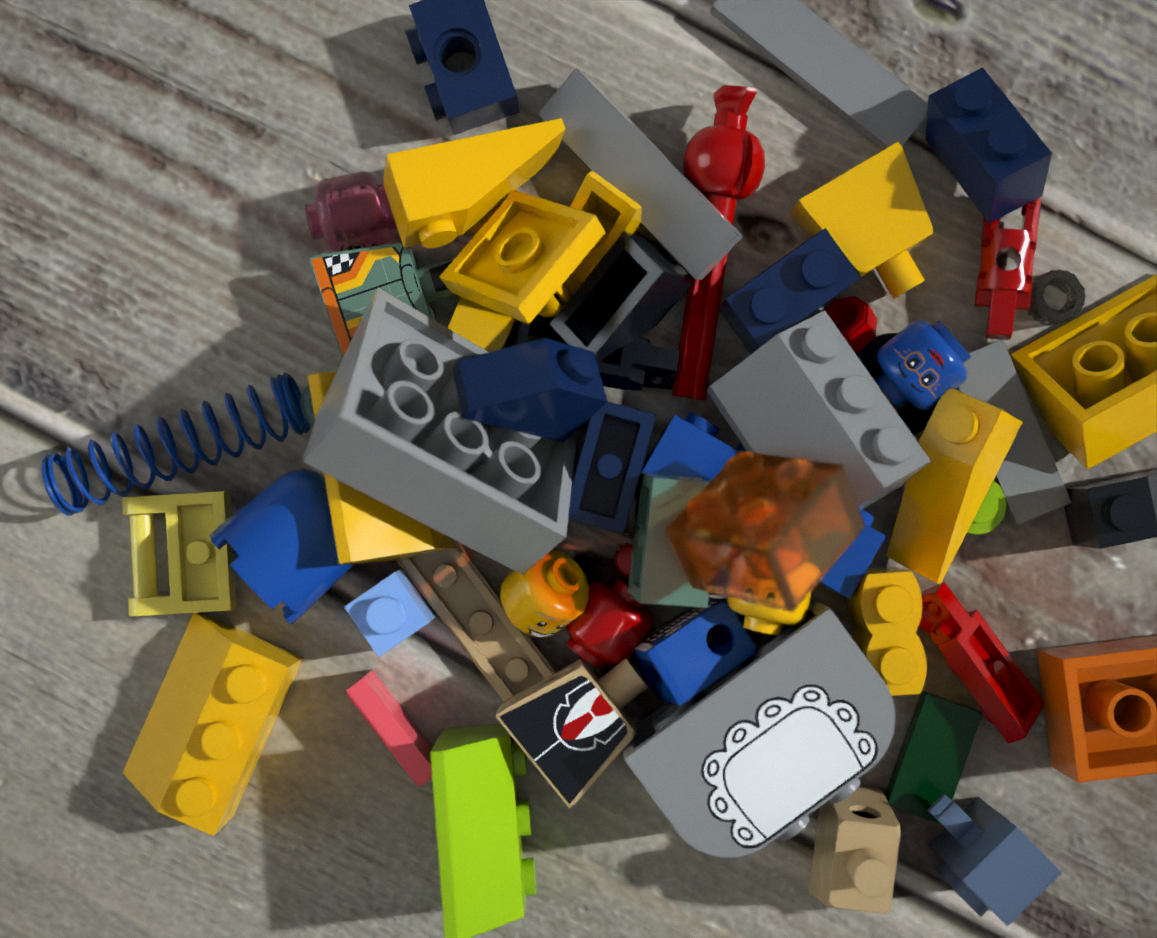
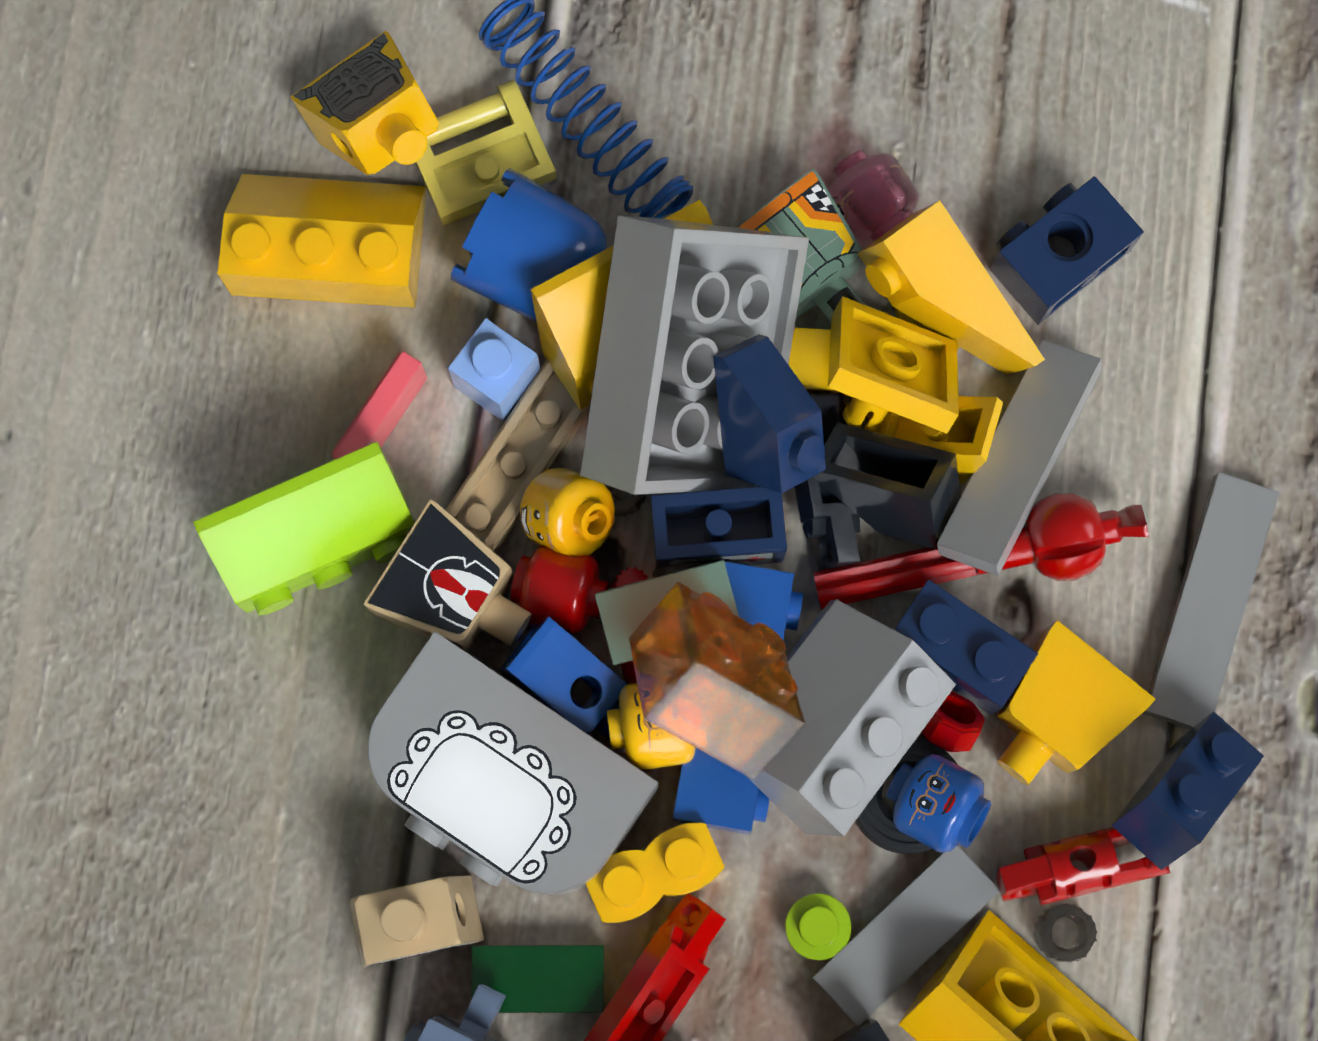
camera: 70 degrees right, 10 degrees down
yellow slope [886,388,1023,584] -> none
none -> yellow torso [290,31,440,175]

